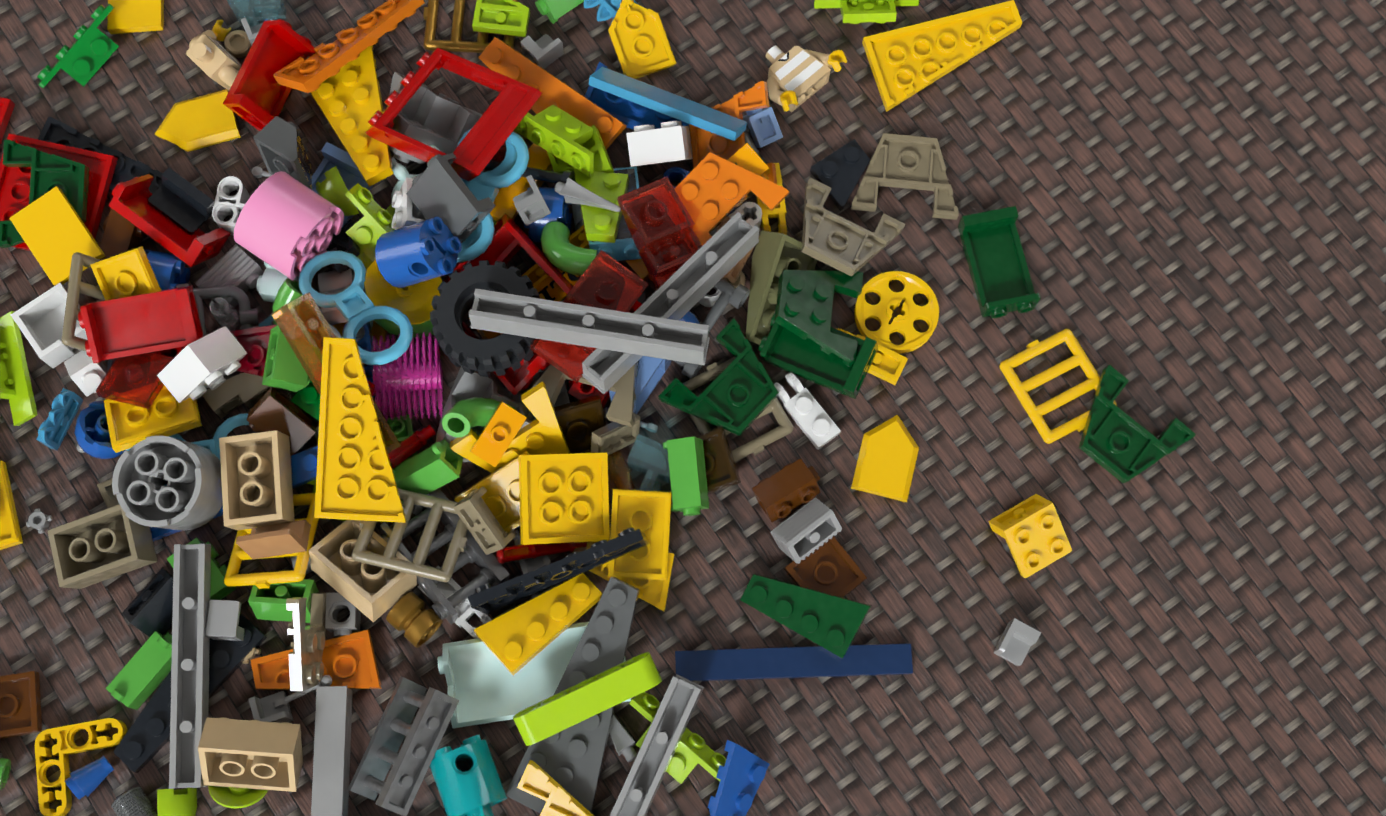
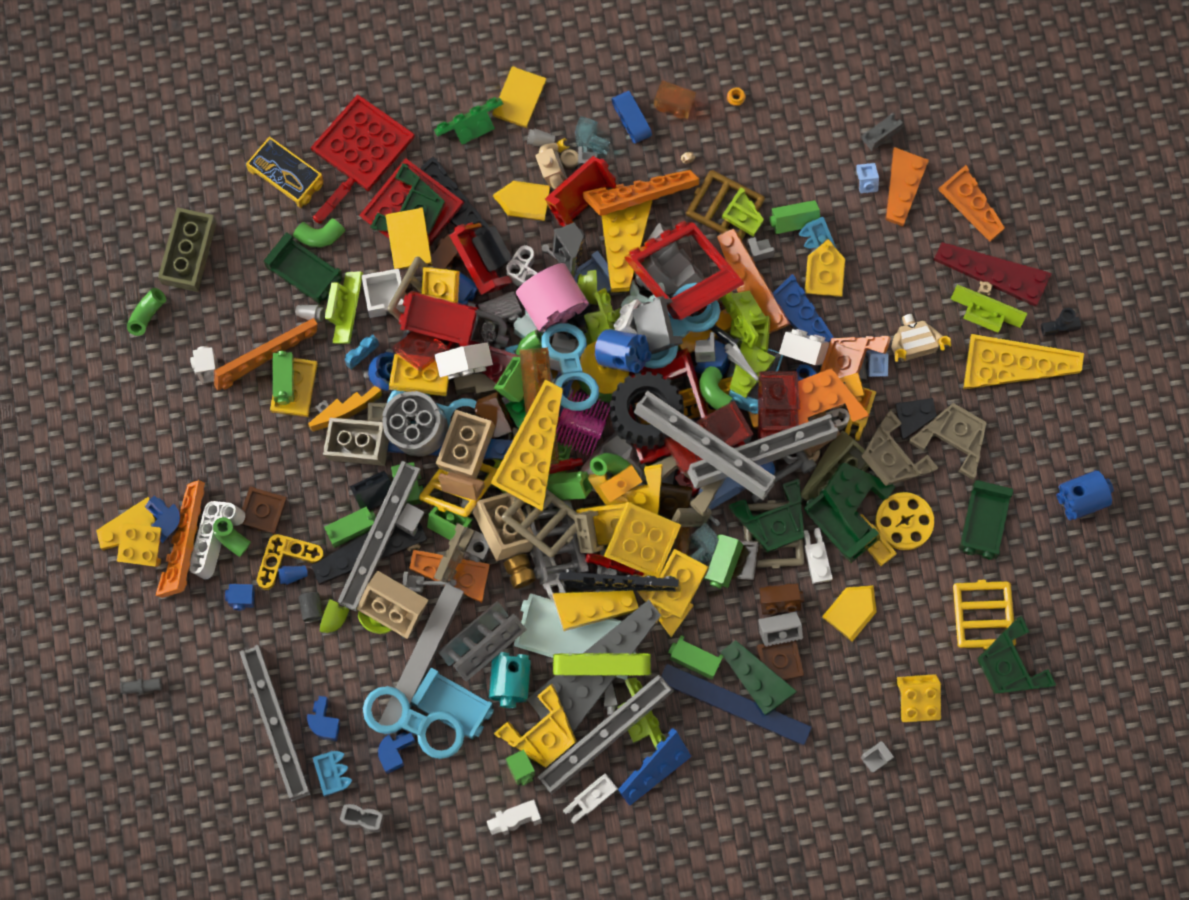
camera: 25 degrees right, 0 degrees up
white brick [64,351,107,396] -> none
dark azure tile [589,67,747,141] -> none
none -> light orange slope [308,386,383,432]
none -> light grey cone [527,128,555,147]
none -> bright green brick [668,635,723,680]
none -> blue cylinder [1056,470,1114,520]

